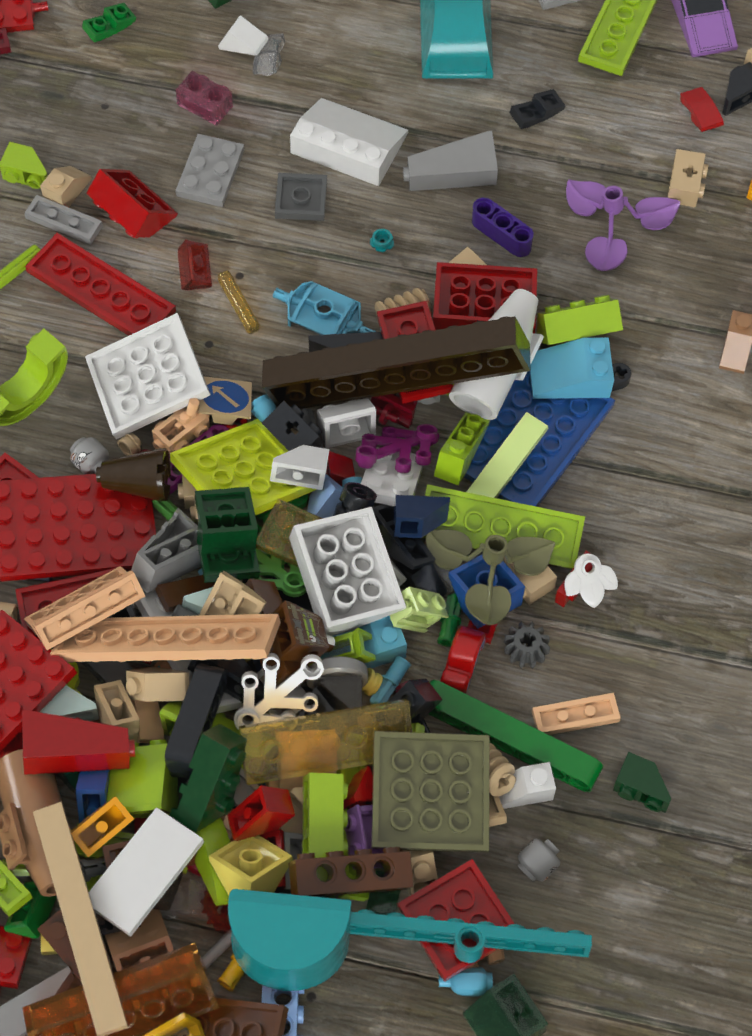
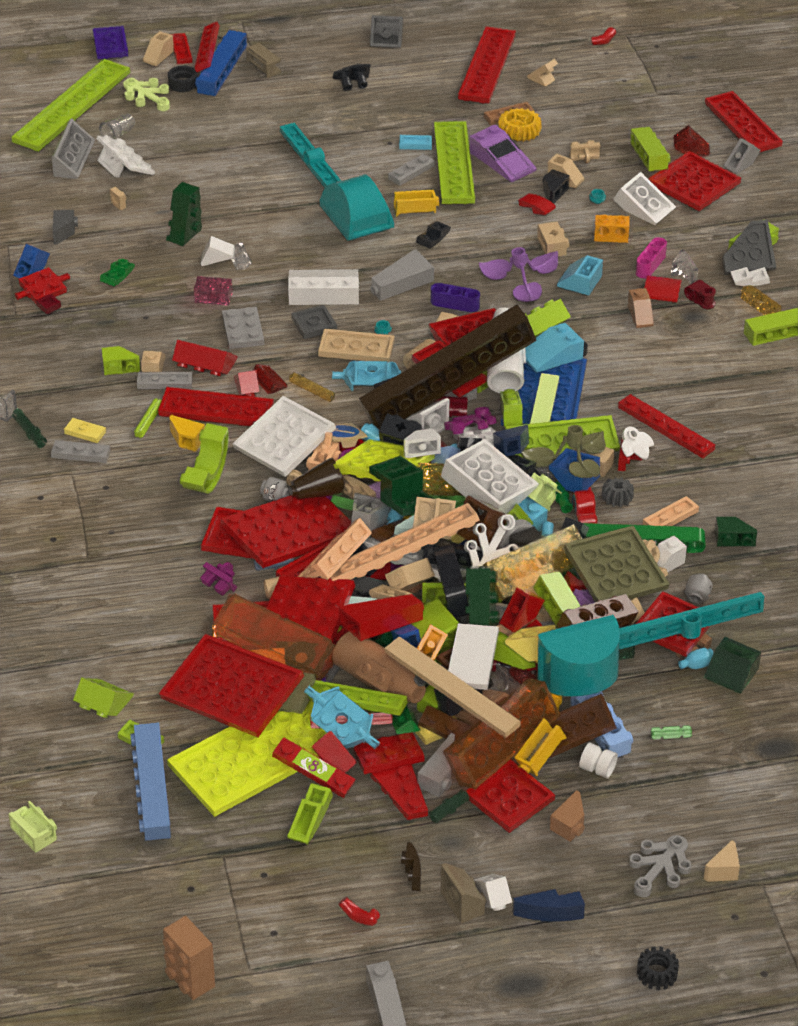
camera: 25 degrees left, 20 degrees down
none -> yellow slope [169,415,205,452]
none -> slope [234,370,260,397]
none -> tan plate [318,329,395,362]
none -> yellow window [393,190,439,217]
none -> medium azure slope [557,255,603,296]
none -> red plate [618,394,716,459]

